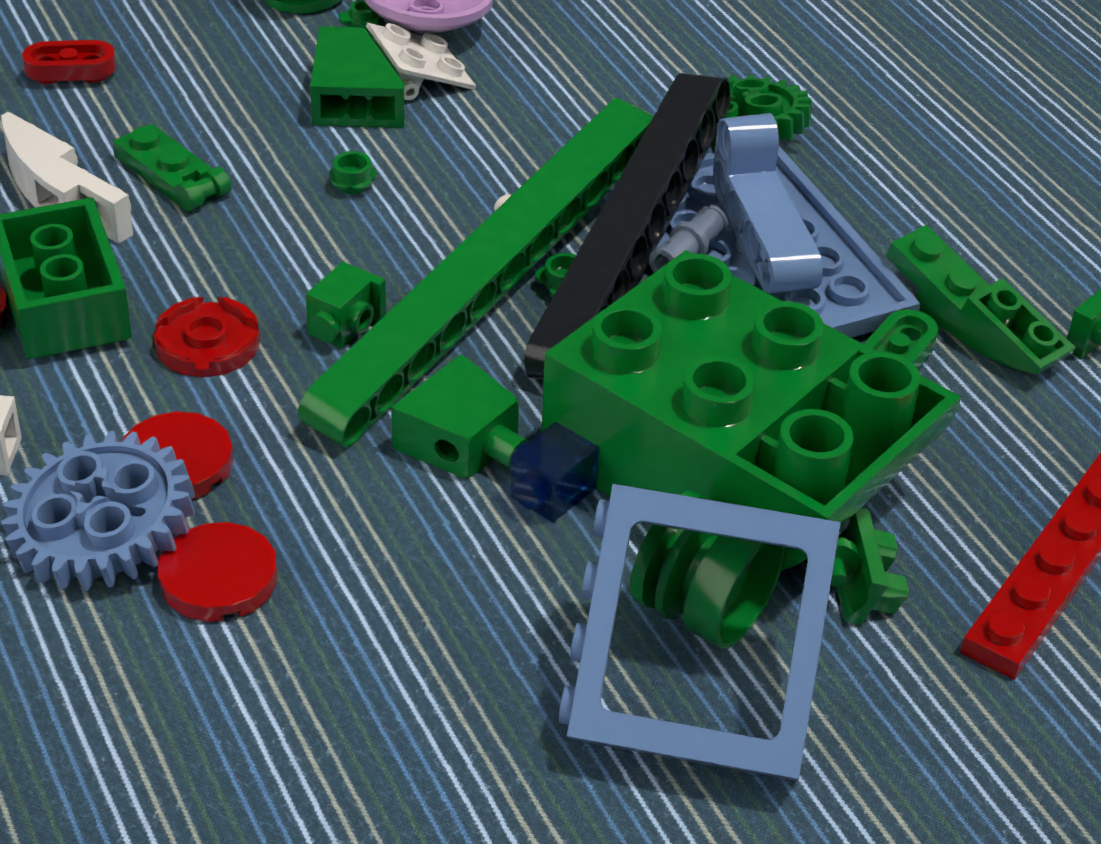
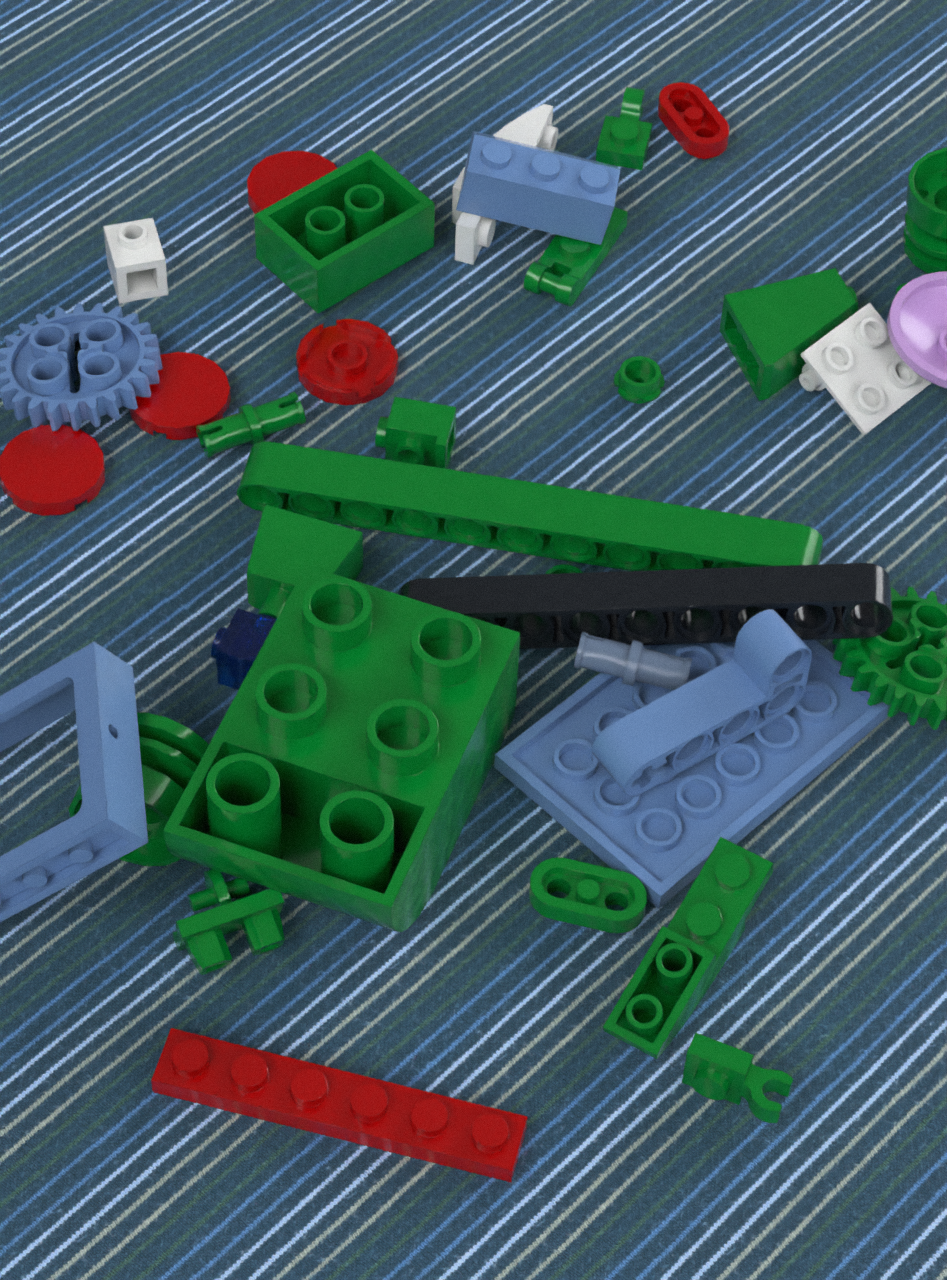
camera: 70 degrees right, 10 degrees up
none -> green pin [196,392,306,458]
none -> medium blue slope [456,131,620,245]
none -> green plate [596,87,652,170]

